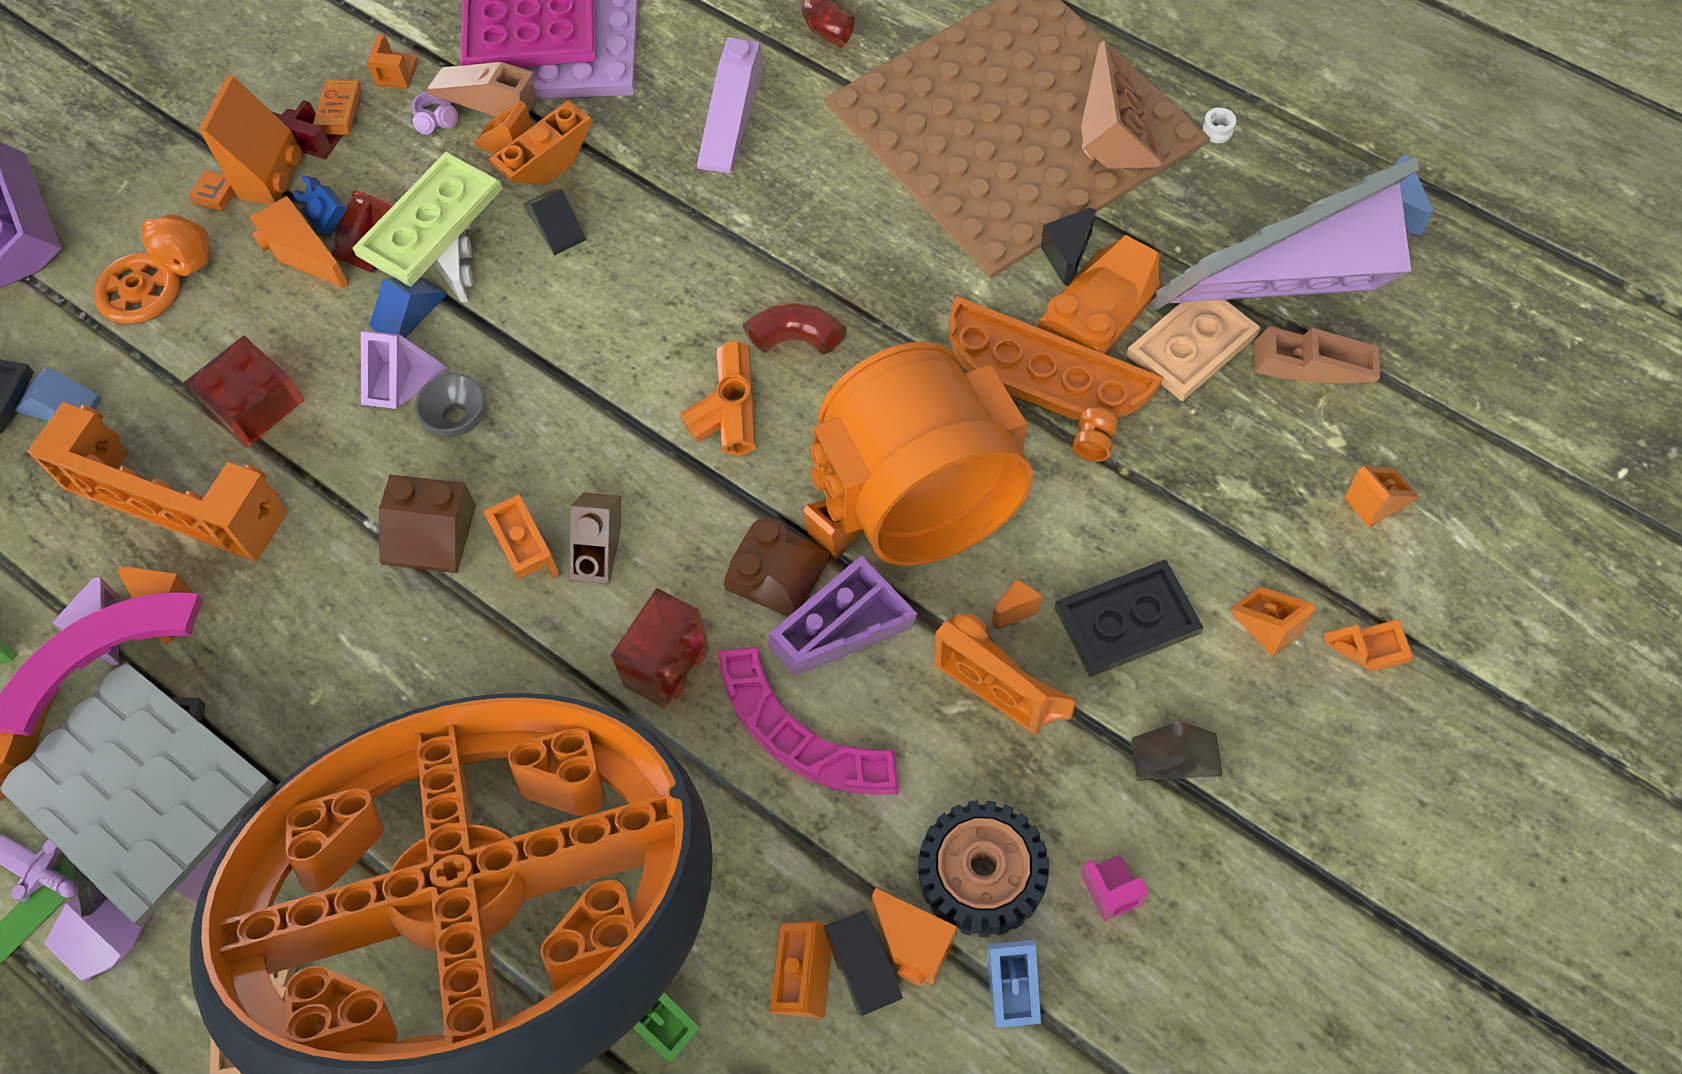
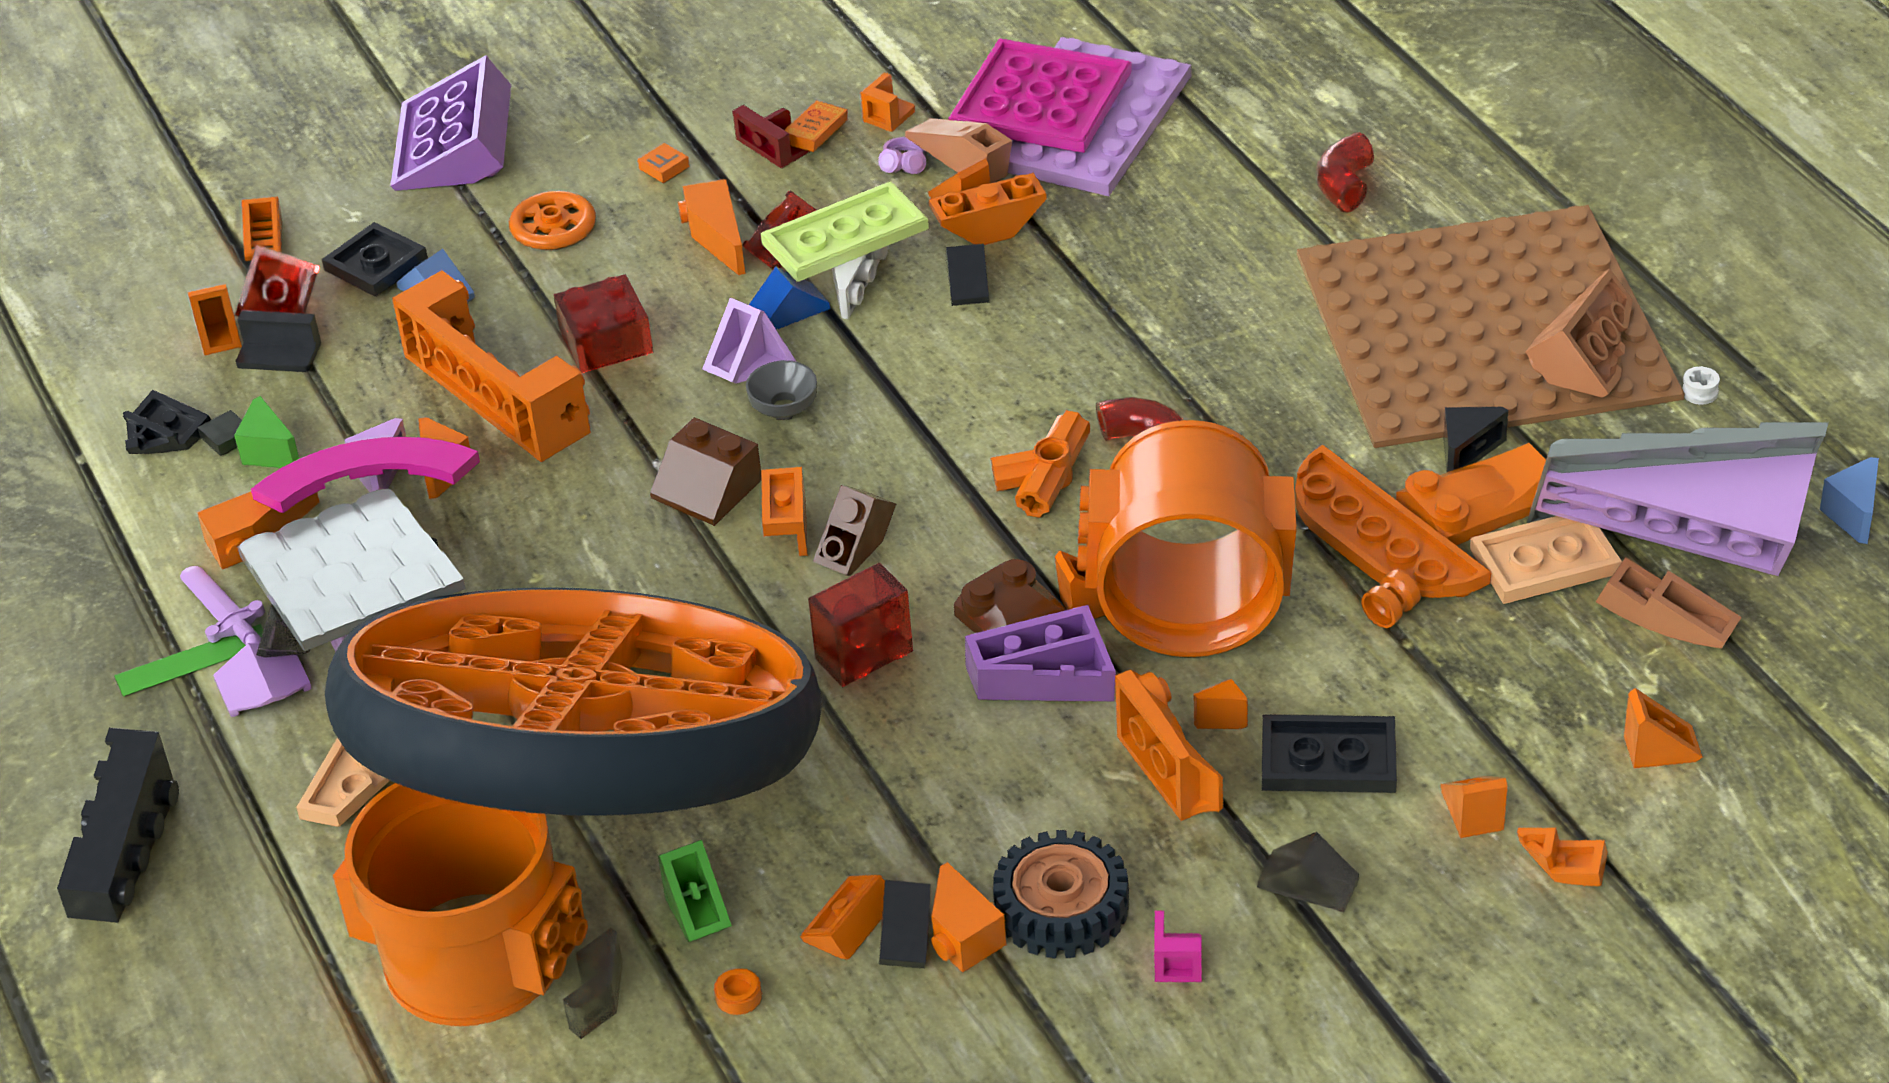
camera: 25 degrees right, 20 degrees down
orange hair [141,214,210,276] -> none
orange slope [199,75,302,205] -> none
blue plate [293,175,347,236] -> none
lavender slope [697,37,763,173] -> none
dark pink tile [718,647,898,795] -> none
medium blue slope [986,939,1041,1028] -> none

